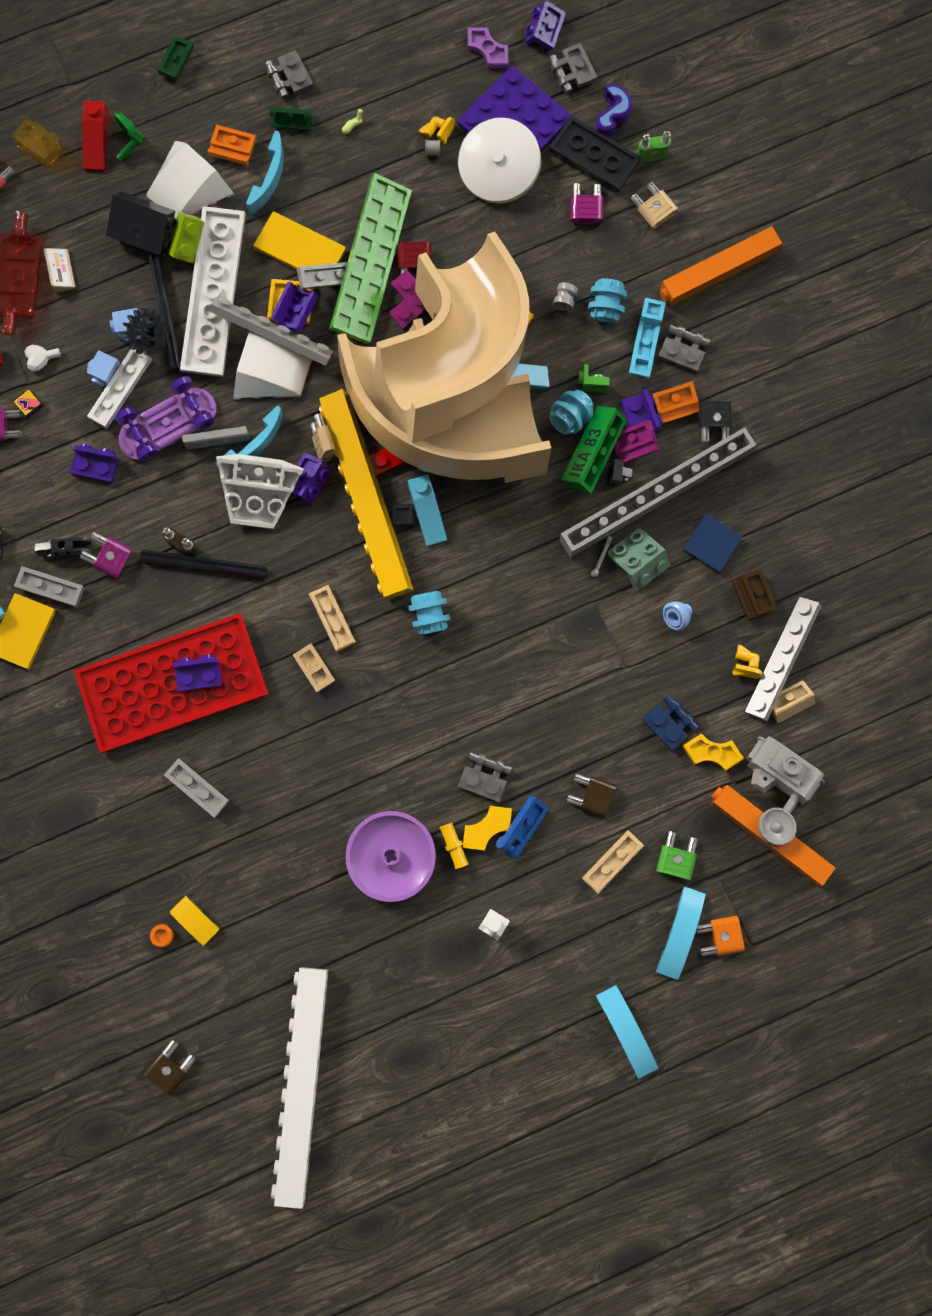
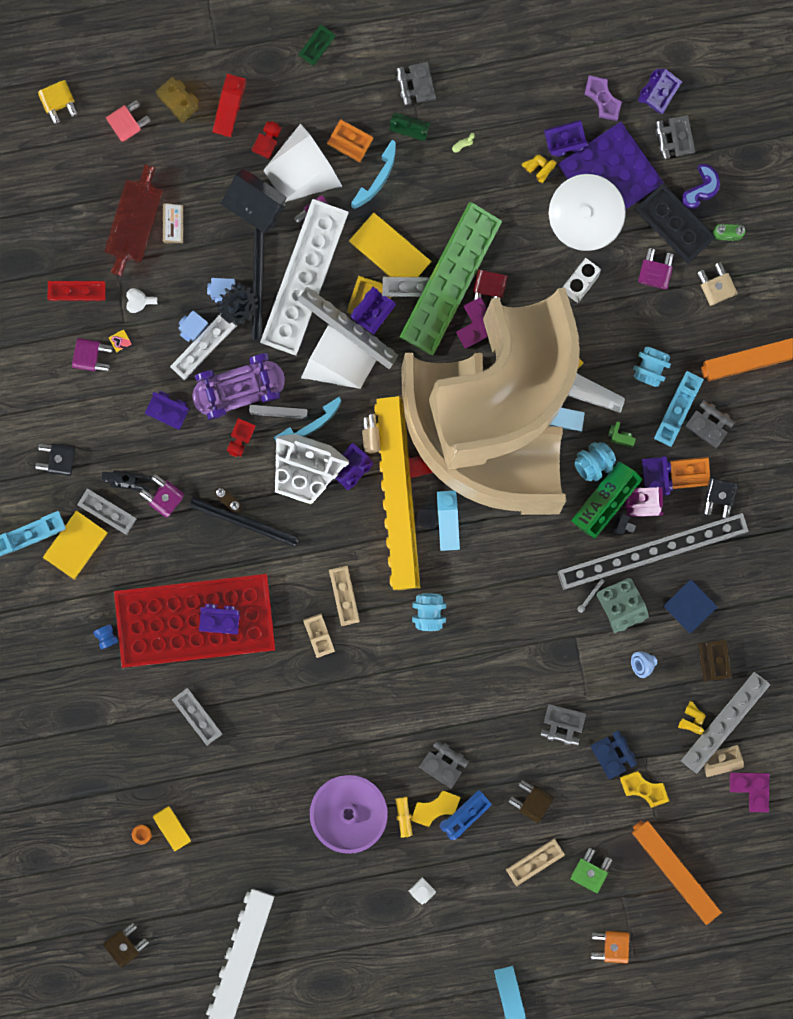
camera: 15 degrees right, 5 degrees up
green piece [114,113,144,161] -> none
lime brick [168,212,205,263] -> none
light grey axle [425,139,440,157] -> none
light grey wheel [553,282,578,311] -> none
medium azure slope [656,886,705,980] -> none
light grey piece [746,737,825,846] -> none
none -> blue wheel [93,624,119,650]
none -> red plate [227,418,256,457]
none -> red plate [252,121,282,159]
none -> flat silver plate [540,704,586,746]
none -> dark purple bracket [544,120,588,157]
none -> white piece [563,258,601,303]
none -> white wedge [568,373,625,413]
none -> magenta plate [729,773,769,812]

